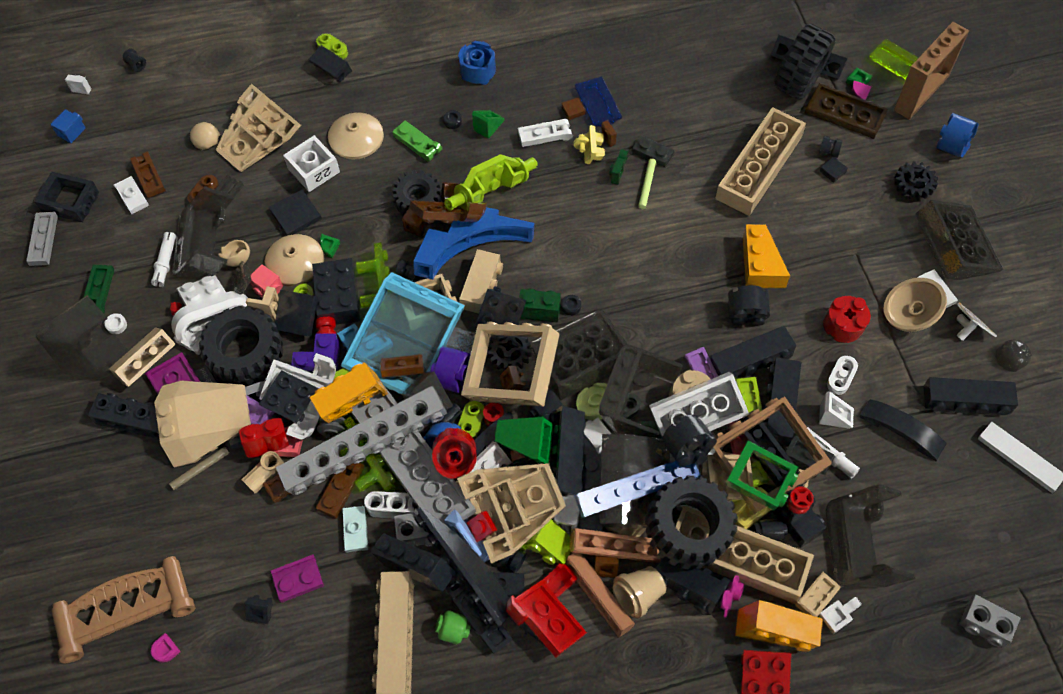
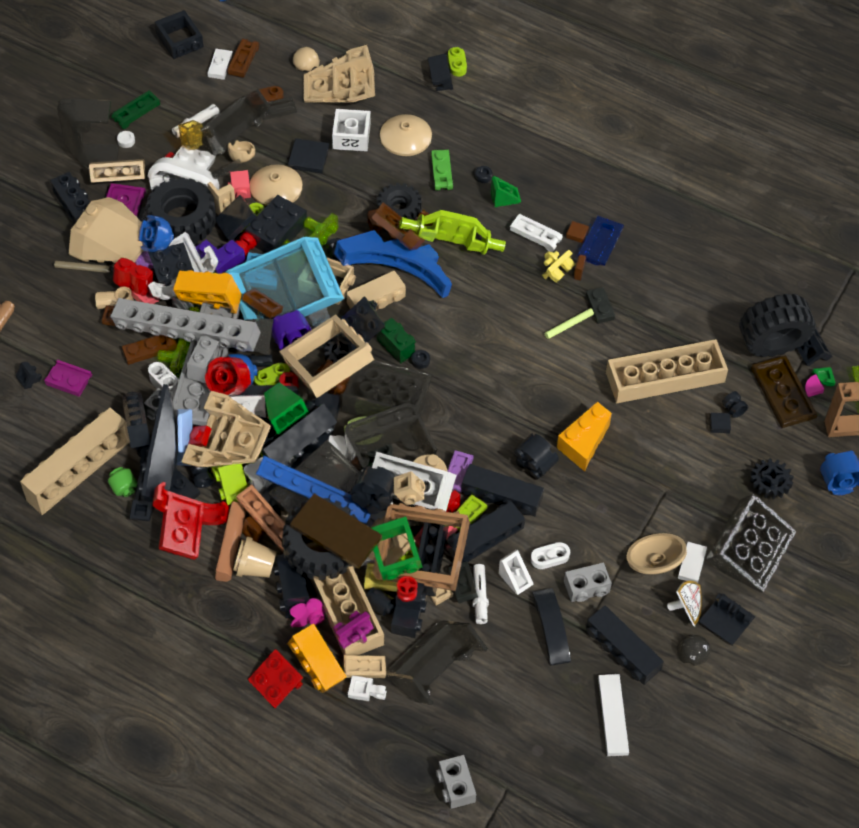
camera: 40 degrees right, 5 degrees down
light grey plate [26,212,58,266] -> none
green tile [320,234,340,258] -> none
light aqua plate [343,506,368,553] -> none
blue brick [459,41,496,85] -> none
dark green plate [609,149,628,185] -> none
red brick [823,296,871,343] -> none
none -> blue cylinder [139,215,174,252]
none -> clear yellow brick [178,120,203,150]
none -> light grey brick [187,336,219,383]
none -> dark brown tile [290,493,382,569]
none -> magenta hips [333,611,374,649]
none -> tan brick [394,471,425,505]
none -> light grey brick [564,563,612,602]
none -> black hinge [699,593,755,646]

